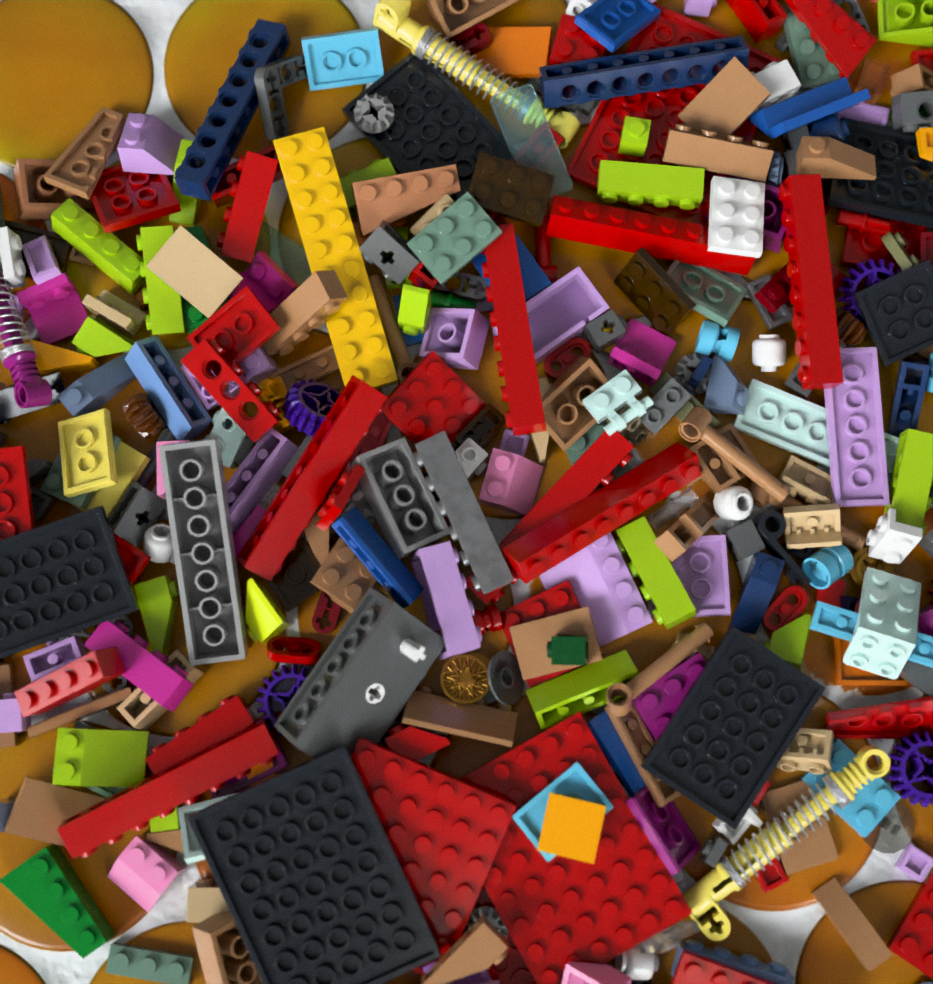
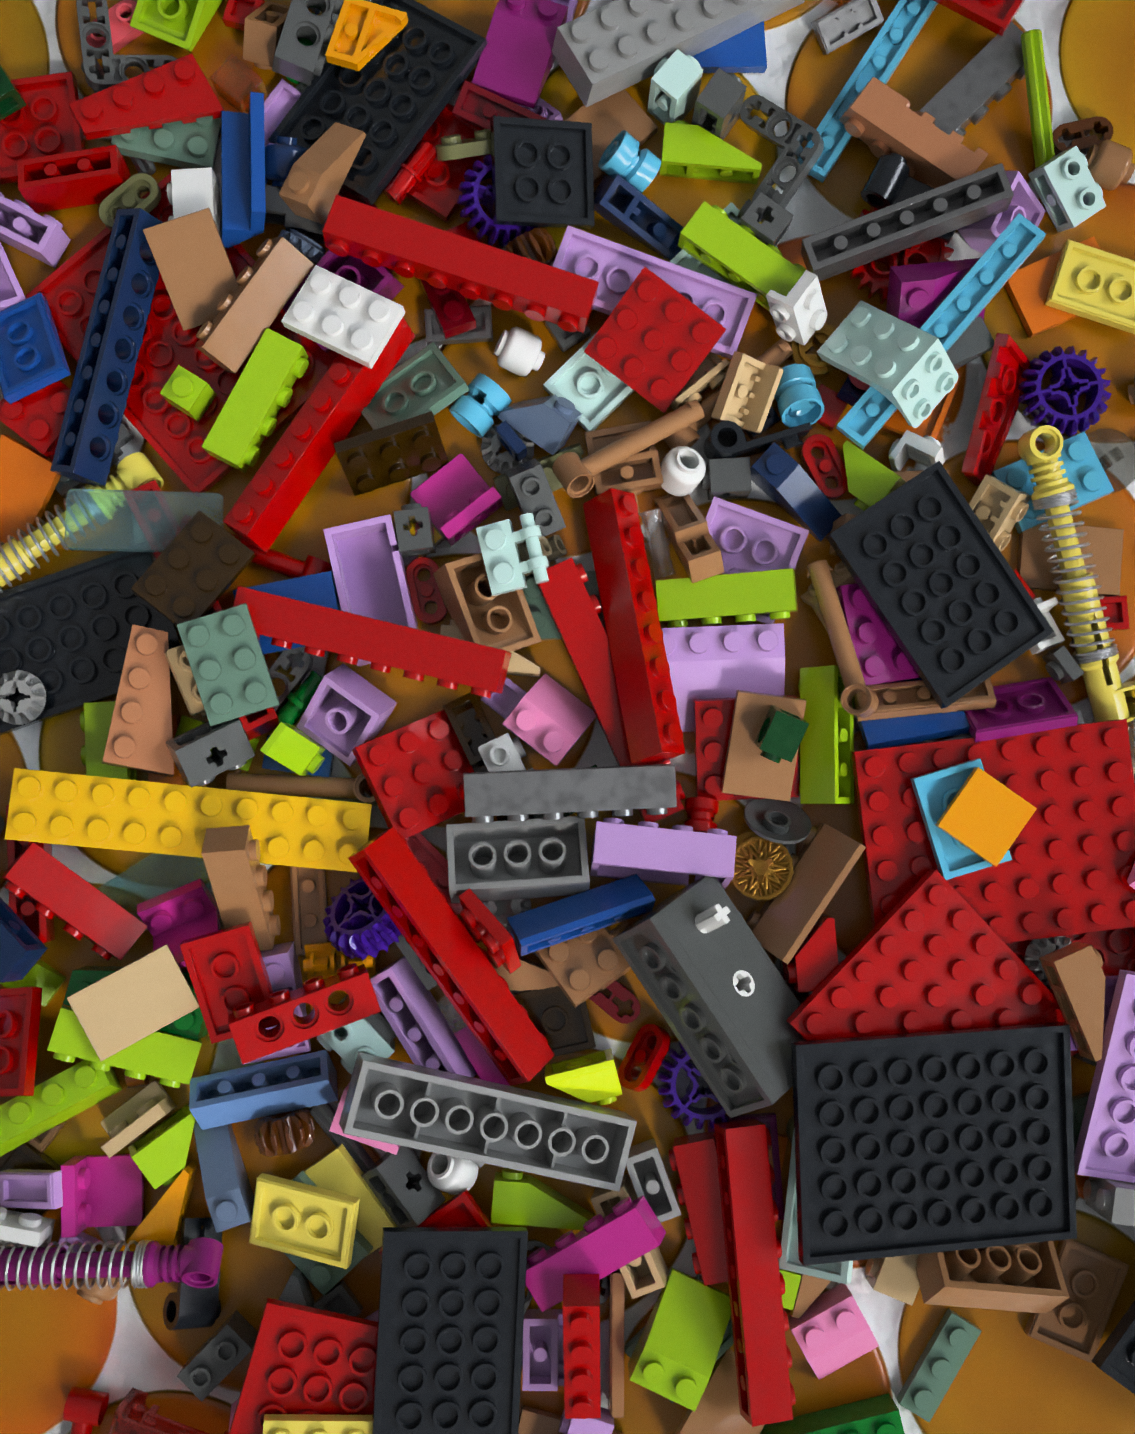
camera: 75 degrees left, 5 degrees up
none -> olive plate [99,173,162,231]
none -> red plate [584,266,727,413]
none -> light grey brick [626,1138,681,1223]
none -> white bracket [888,430,945,471]

